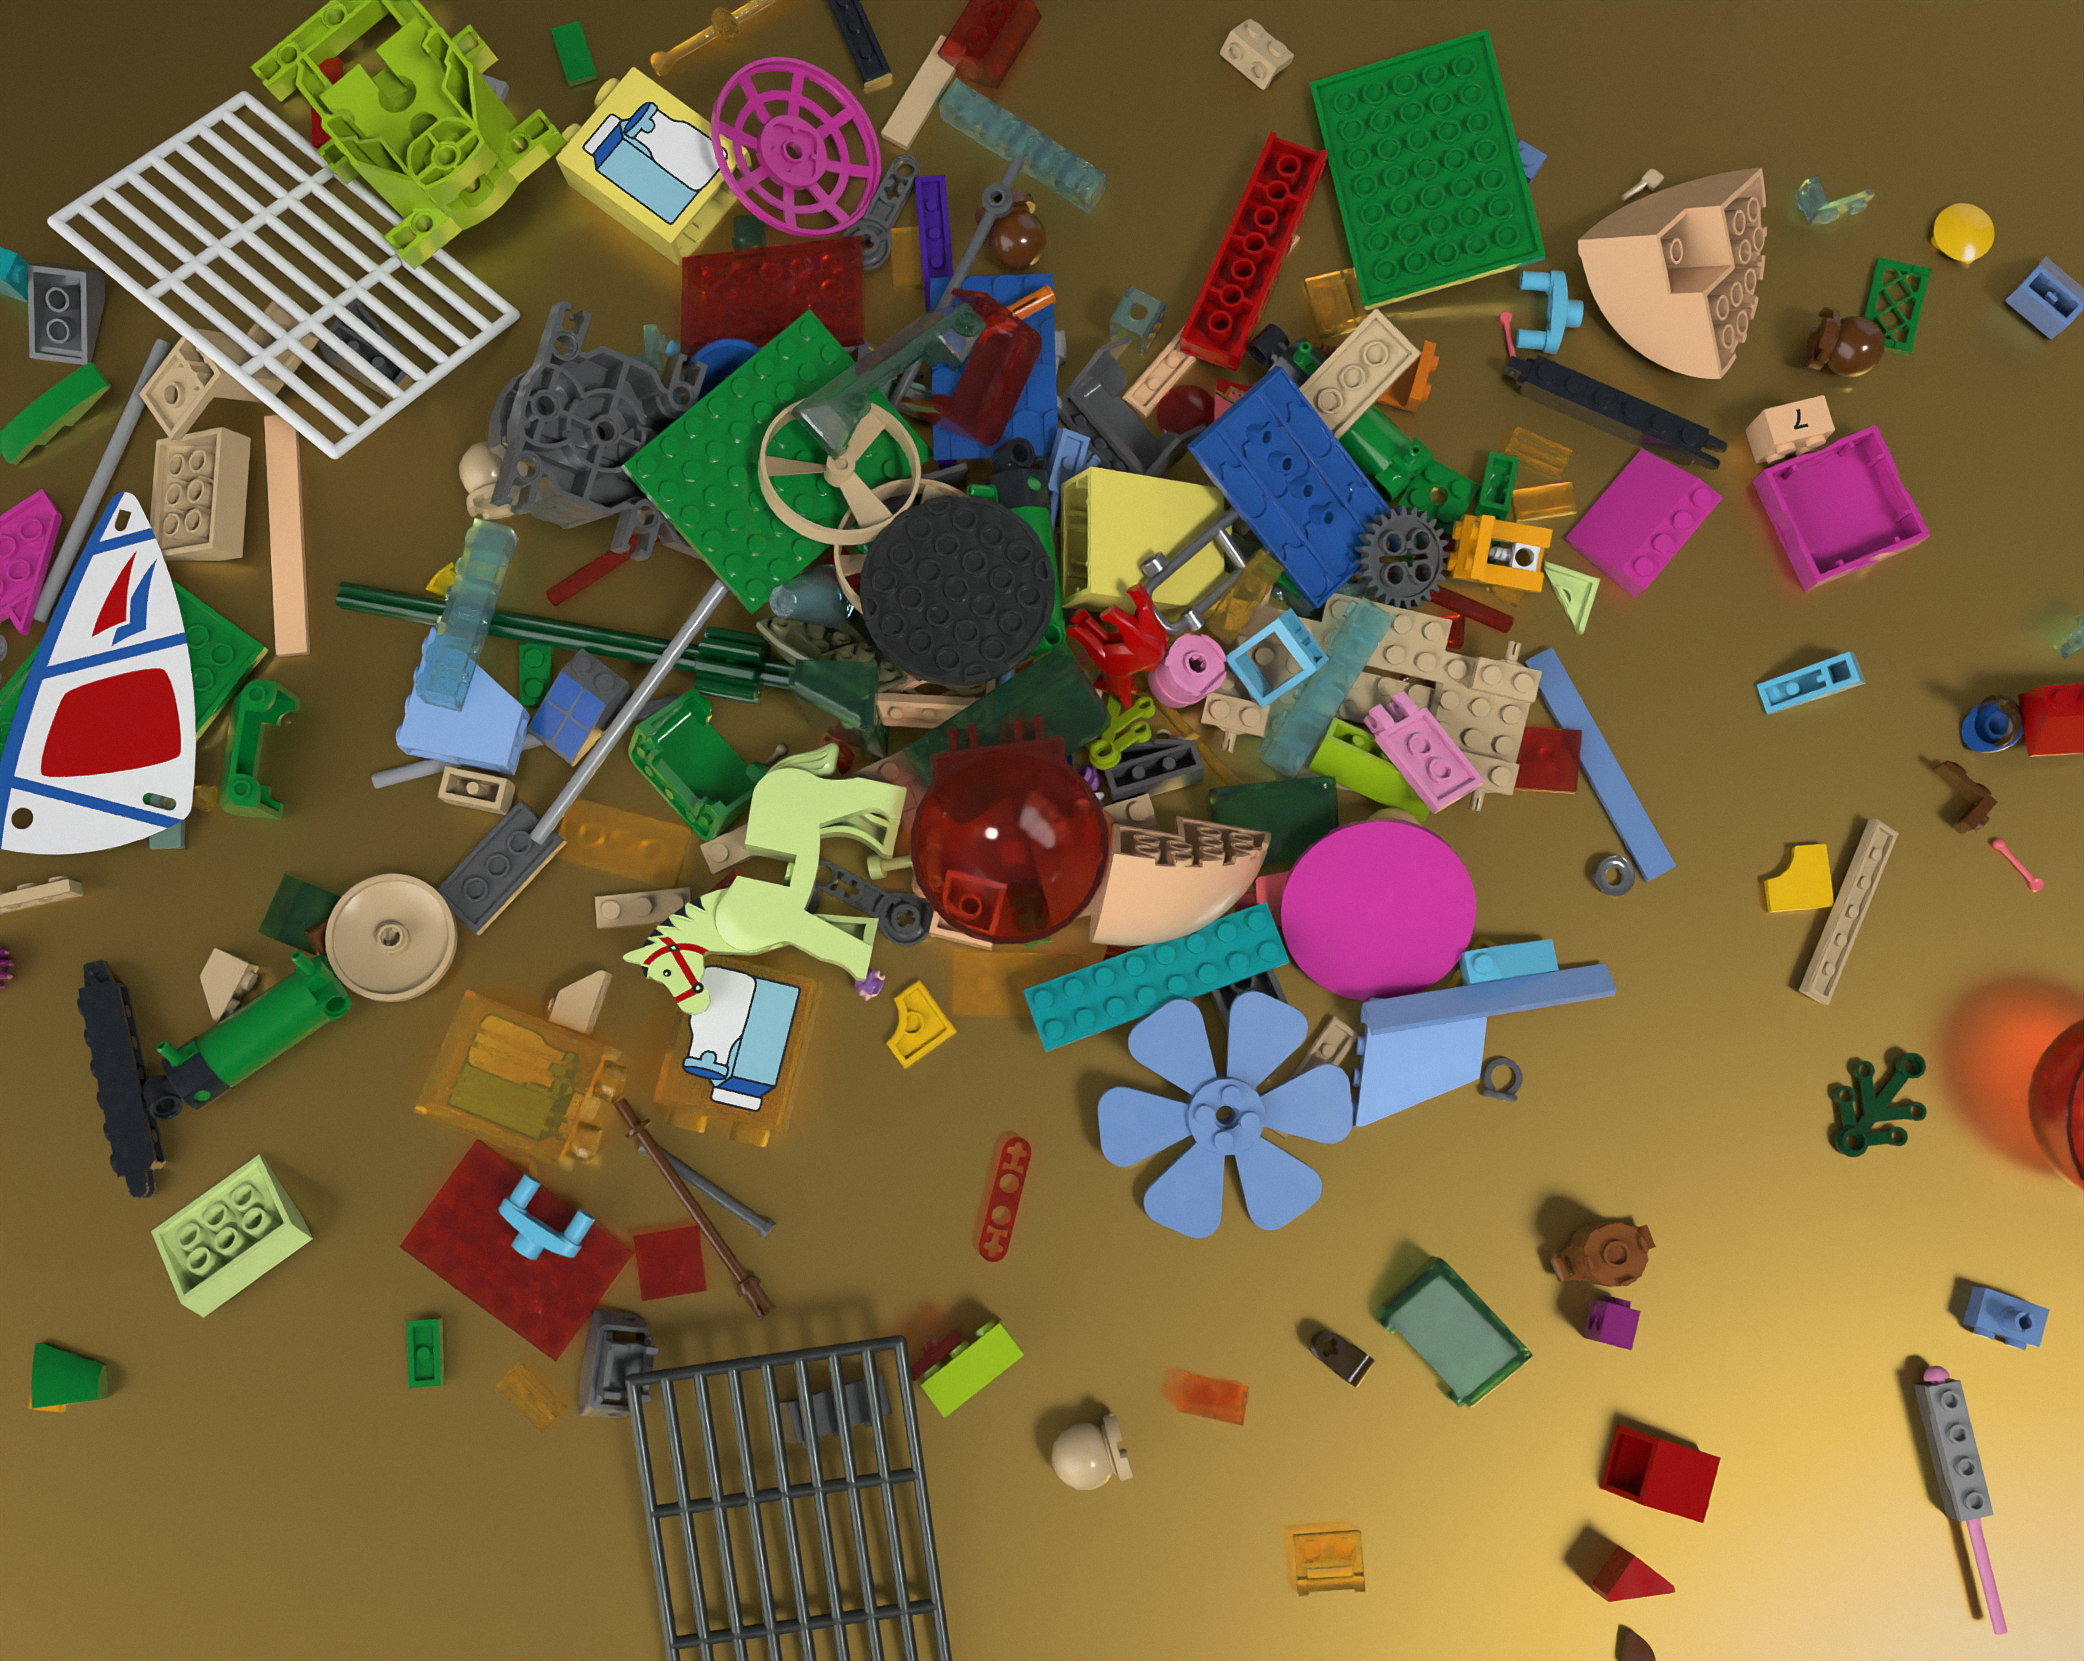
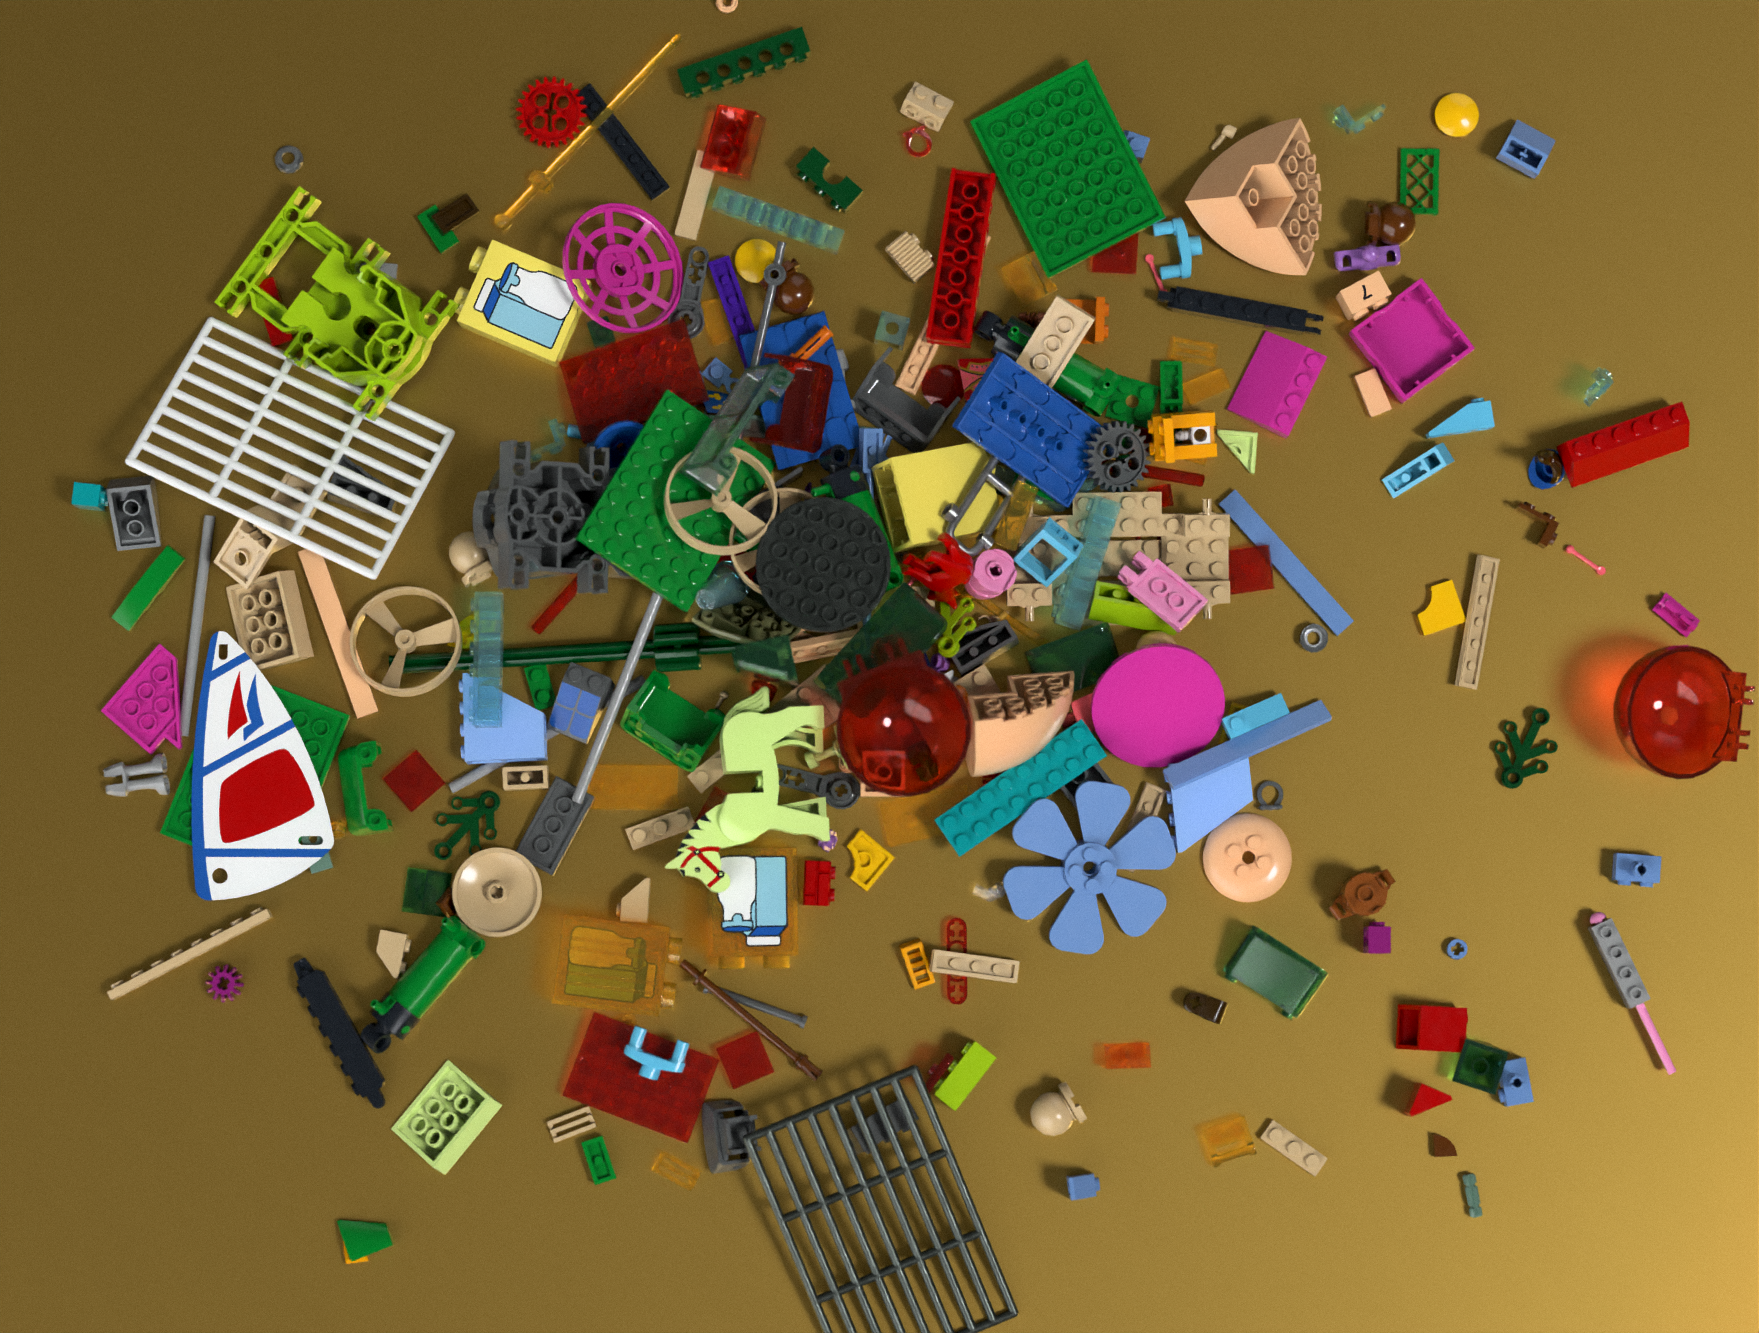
camera: 20 degrees left, 5 degrees up
none -> tan piece [350,586,462,697]
none -> clear red plate [383,750,446,813]
none -> dark brown tile [430,193,479,236]
none -> dark green plant [434,791,501,860]
none -> tan tile [547,1106,597,1143]
none -> medium blue plate [702,357,742,395]
none -> yellow dish [735,239,776,283]
none -> dark green arch [796,147,863,213]
none -> red brick [803,860,836,906]
none -> tan brick [885,231,935,283]
none -> light orange slope [899,938,935,990]
none -> clear red piece [903,125,932,157]
none -> tan plate [929,949,1020,983]
none -> clear arm [972,882,1005,902]
none -> medium blue slope [1066,1173,1100,1200]
none -> clear red plate [1092,232,1139,275]
none -> light nougat brick [1203,813,1292,902]
none -> tan plate [1260,1120,1328,1177]
none -> medium lavender piece [1334,245,1401,271]
none -> light nougat tile [1354,368,1392,418]
none -> medium azure slope [1426,398,1495,439]
none -> medium blue bush [1447,939,1468,960]
none -> clear green slope [1452,1038,1509,1095]
none -> medium blue brick [1494,1057,1534,1107]

